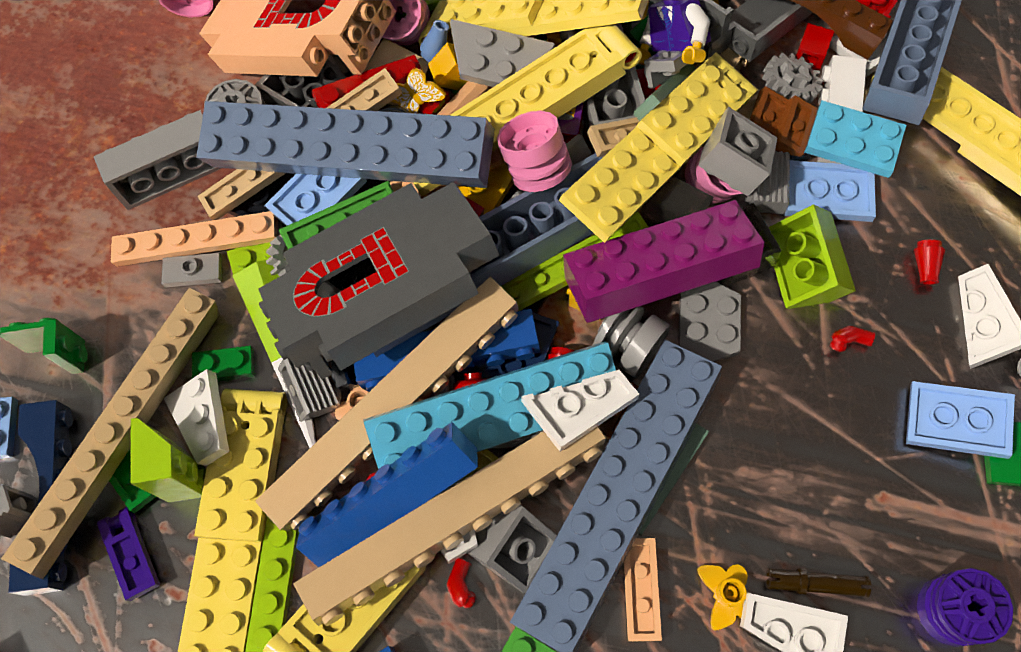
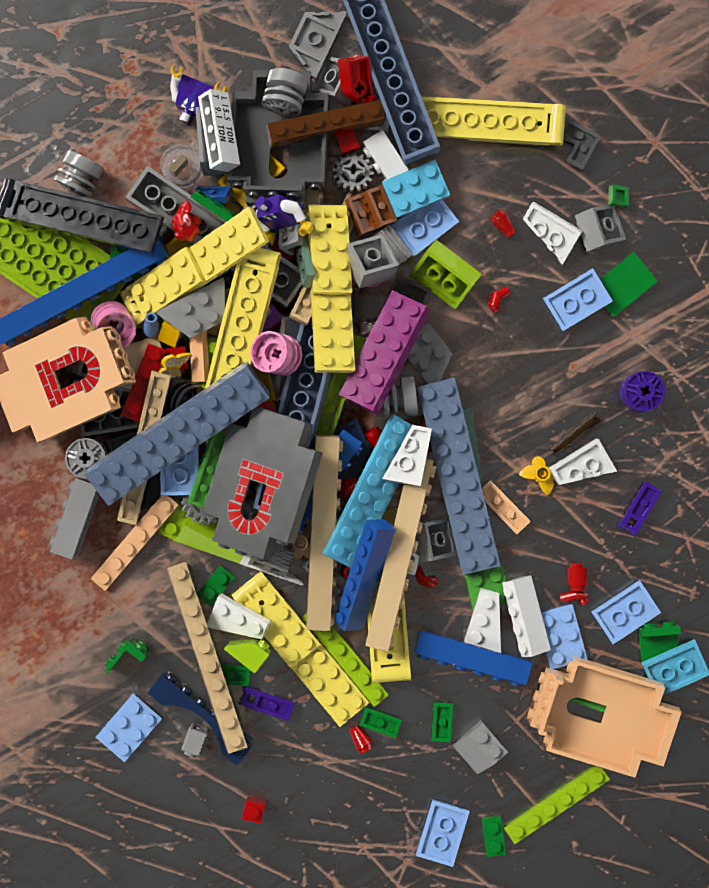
camera: 50 degrees left, 20 degrees up
light grey plate [161,253,222,288] -> none

